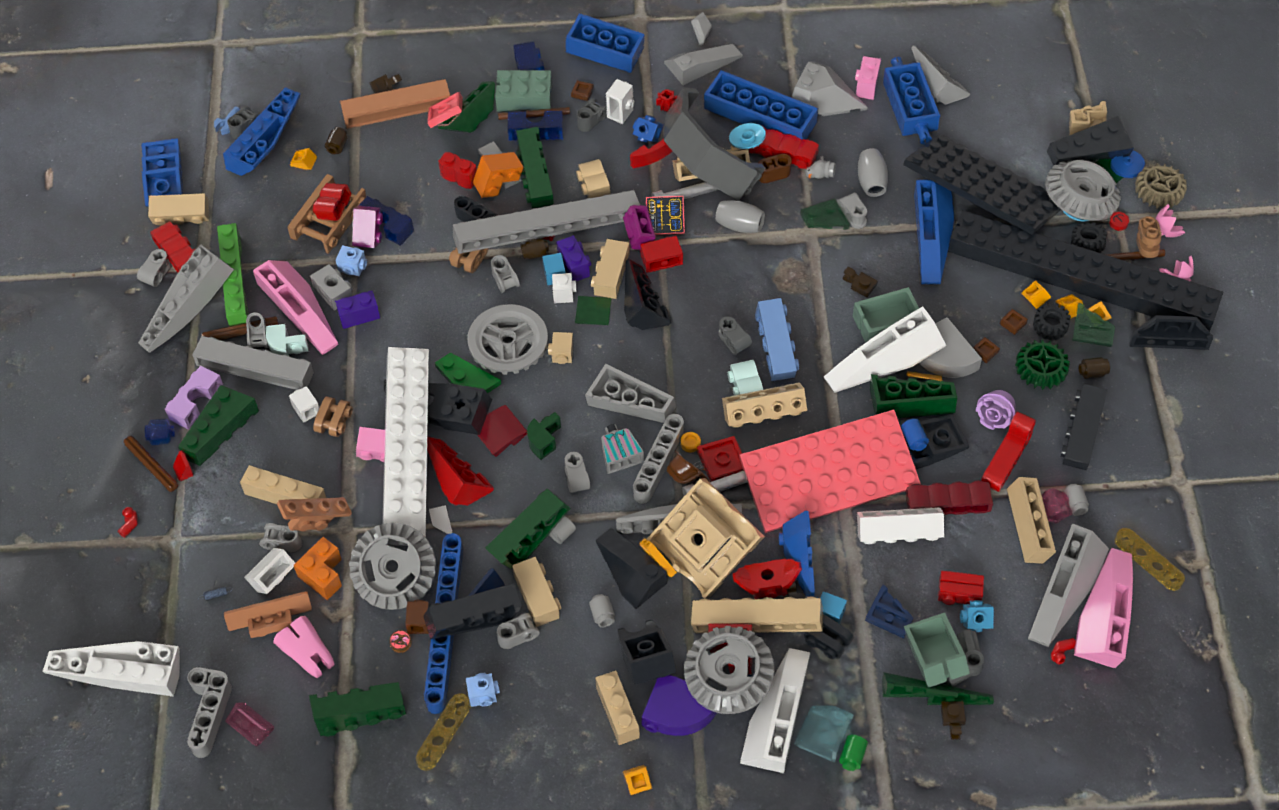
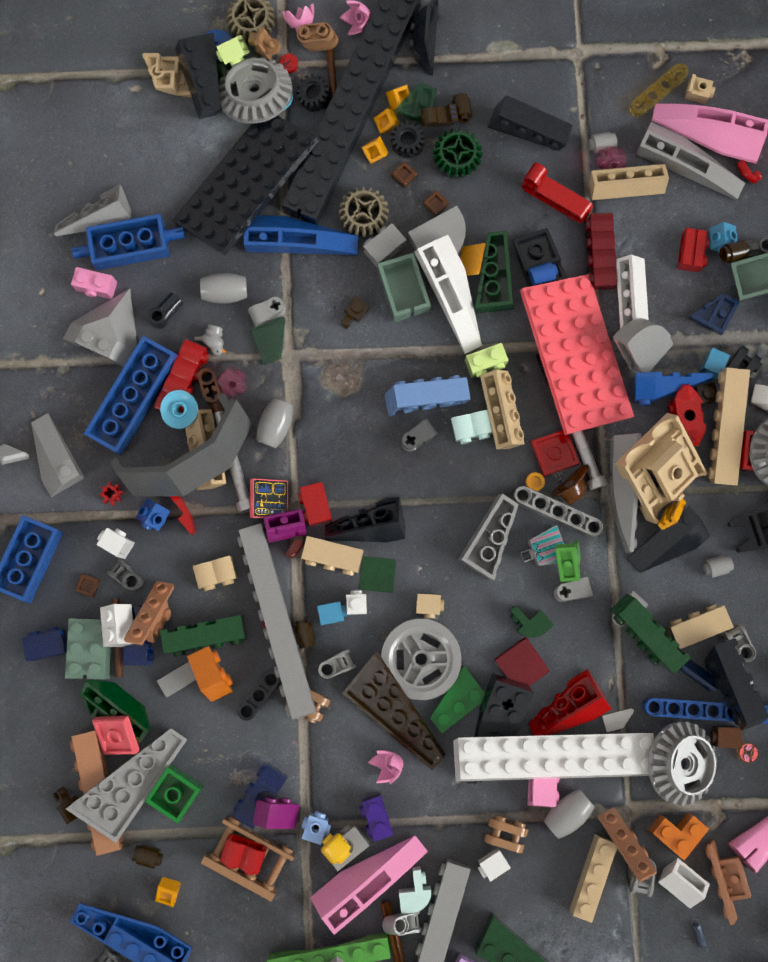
camera: 90 degrees left, 25 degrees up
red brick [438,152,477,189] -> none
dark purple brick [556,235,591,281] -> none
lavender cone [976,390,1015,430] -> none
none -> light grey wing [66,728,187,843]
none -> white brick [100,604,133,647]
none -> nougat bracket [124,581,174,645]
none -> green brick [145,764,204,824]
none -> black piece [148,292,183,329]
none -> yellowish green brick [216,35,250,66]
none -> clear pink brick [216,365,247,397]
none -> medium nougat hips [248,28,281,61]
none -> clear red tile [285,539,303,559]
none -> yellow head [321,833,351,865]
none -> dark tan gear [339,186,389,237]
none -> dark brown wing [342,651,446,770]
none -> light grey brick [363,223,407,267]
none -> bright pink piece [368,750,403,784]
none -> dark brown leg [420,104,459,127]
none -> yellowish green brick [465,343,508,378]
none -> light grey piece [544,789,595,839]
none -> bright green piece [555,540,581,582]
none -> light grey brick [613,318,673,373]
none -> tan brick [684,74,715,104]
none -> dark brown brick [719,240,750,263]

